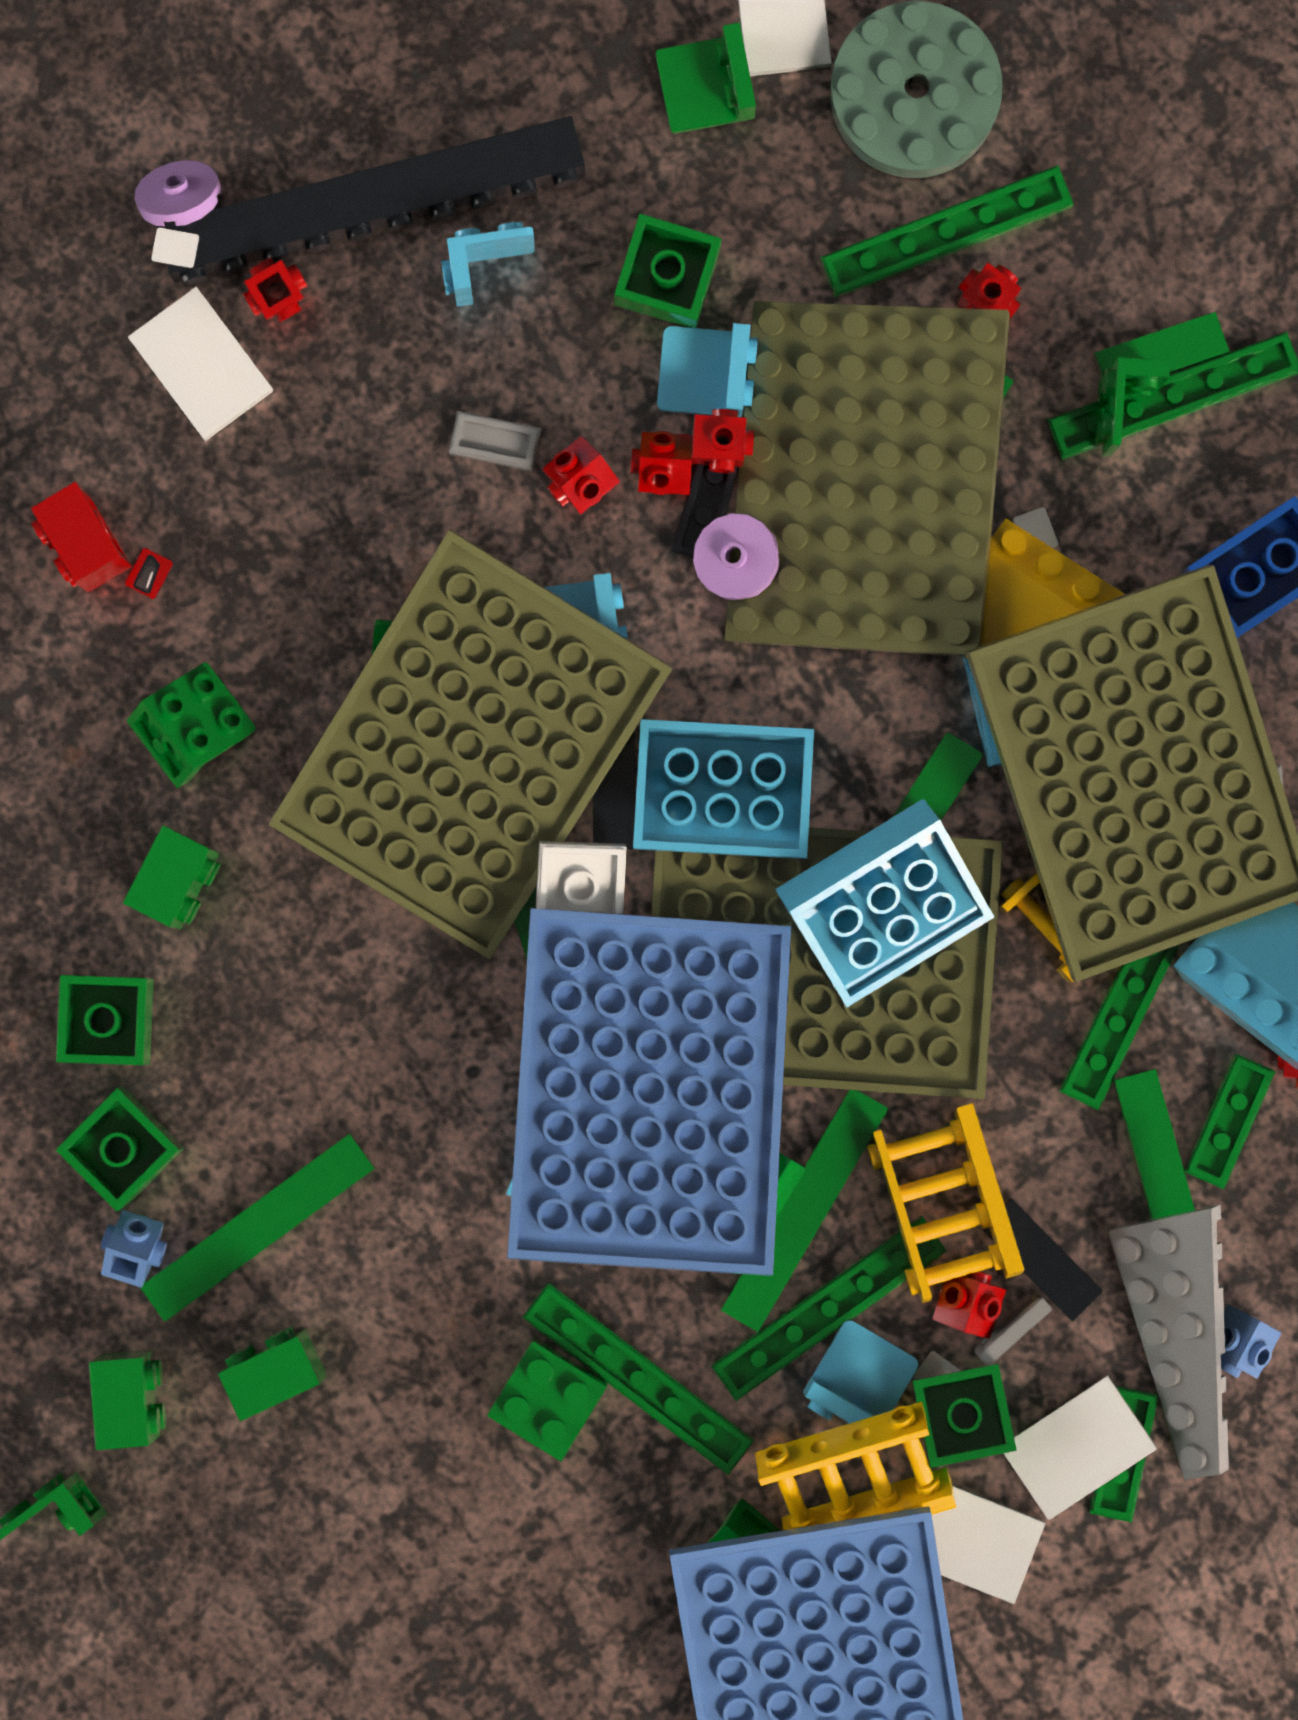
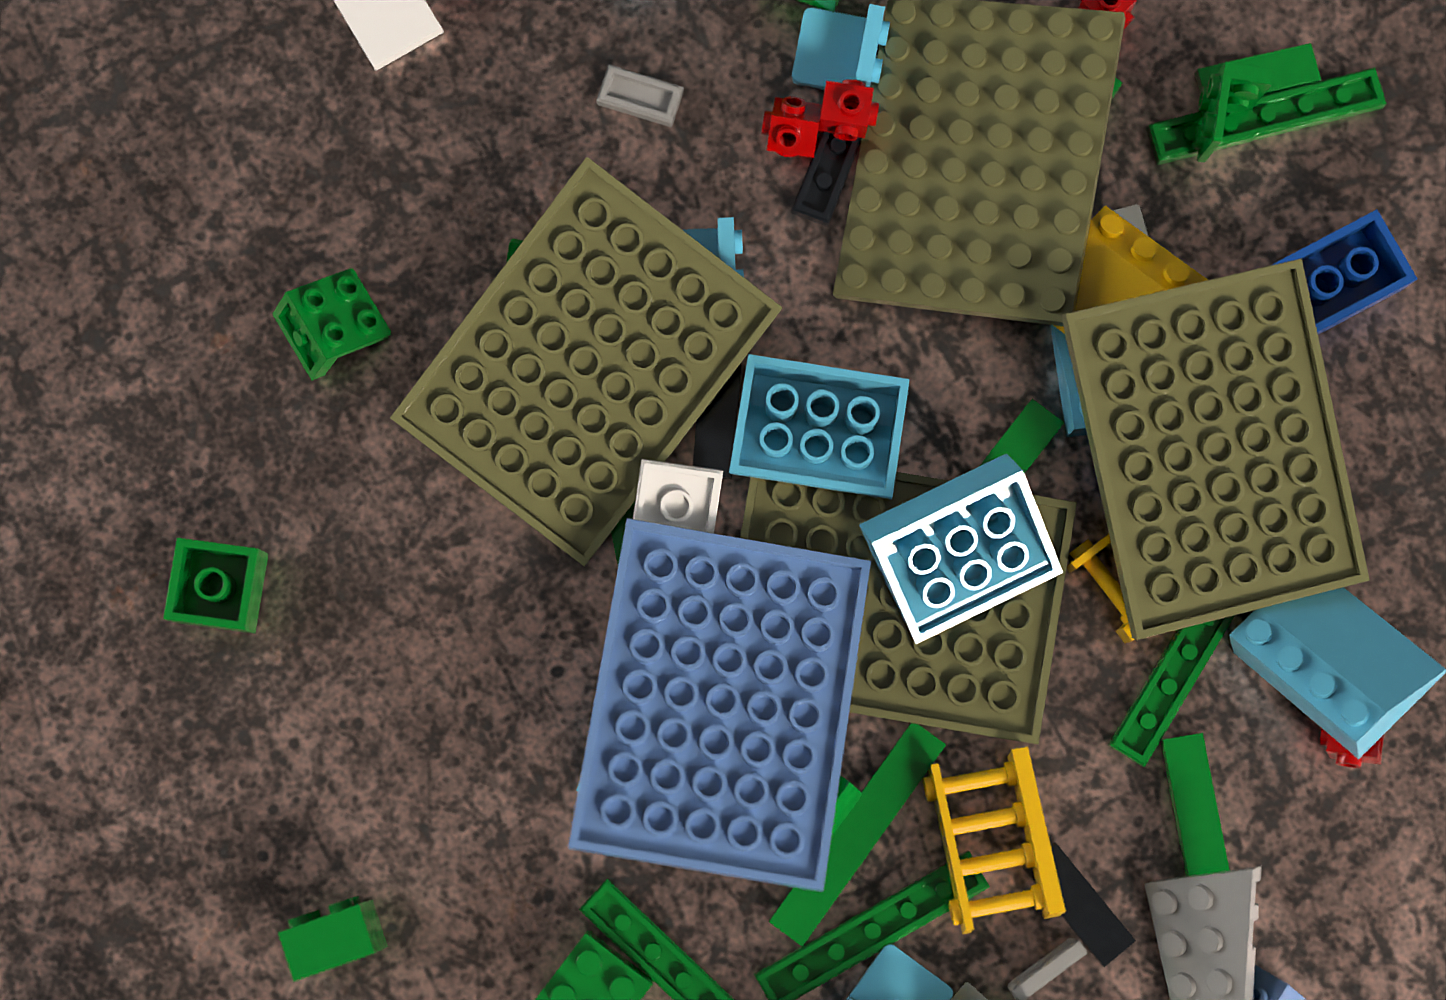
camera: 10 degrees right, 5 degrees down
red brick [31,481,132,593] -> none
green brick [56,1087,185,1212] -> none
green brick [89,1349,166,1451] -> none
medium blue brick [100,1210,167,1288] -> none
green brick [123,826,221,929] -> none
sticker [125,548,173,599] -> none
green tile [140,1133,376,1322] -> none
red brick [542,436,620,515] -> none
lavender plate [693,513,779,600] -> none
red brick [932,1271,1006,1339] -> none
green tile [1184,1054,1276,1189] -> none

